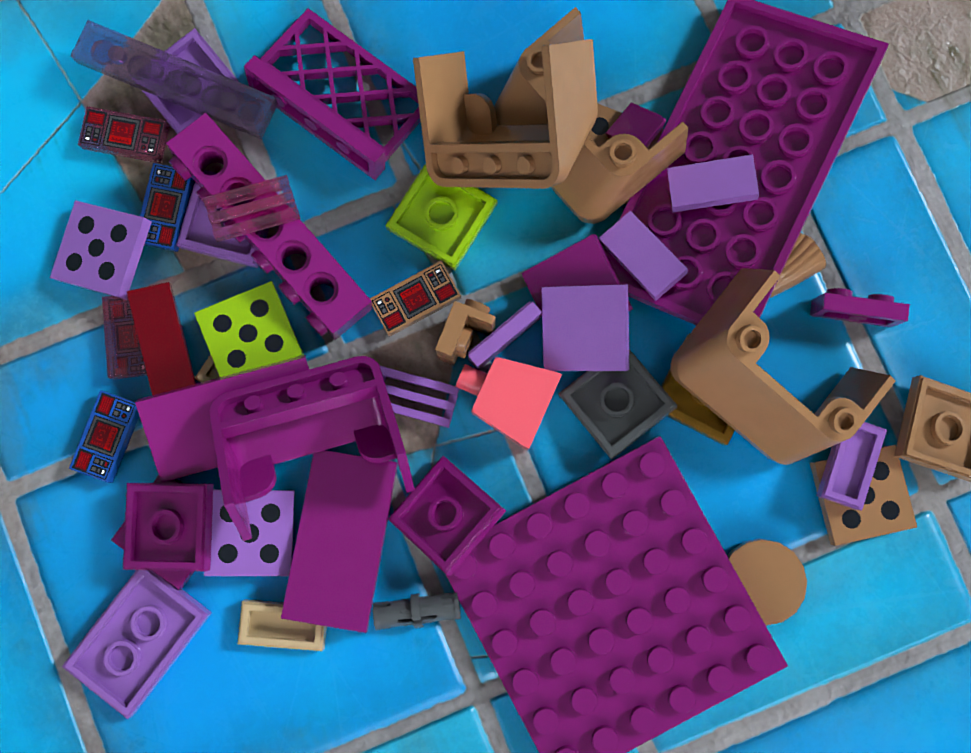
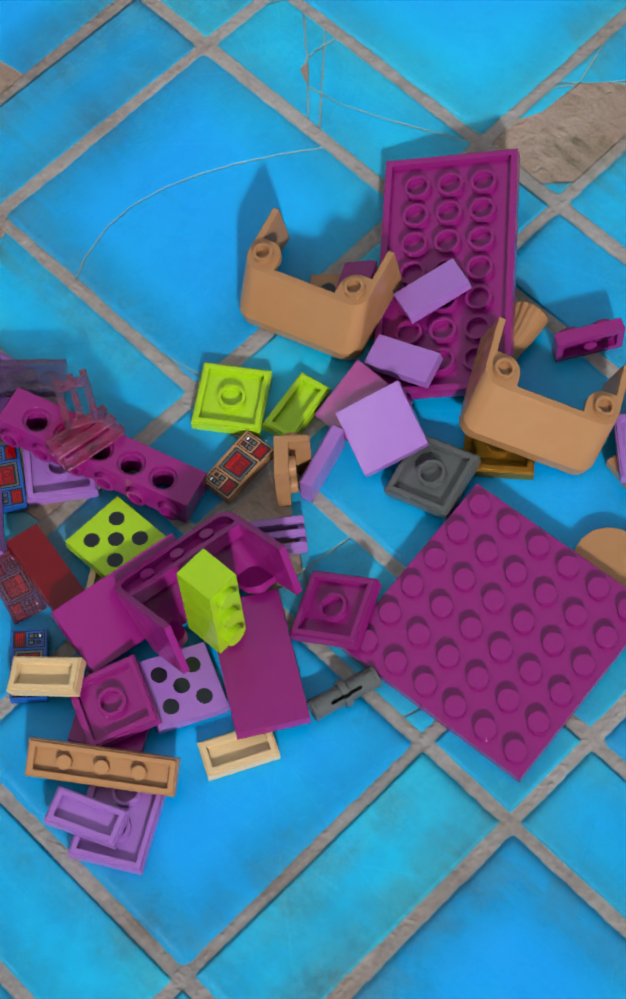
camera: 20 degrees left, 20 degrees down
magenta fence [244,8,421,180] -> none
medium nougat windscreen [413,39,598,189] -> none
coral torso [455,357,562,450] -> none
none -> tan tile [6,656,86,697]
none -> medium nougat tile [24,736,181,797]
none -> medium lavender tile [43,786,131,850]
none -> clear pink tile [52,368,101,431]
none -> lime brick [176,548,246,654]
none -> lime tile [263,372,331,436]

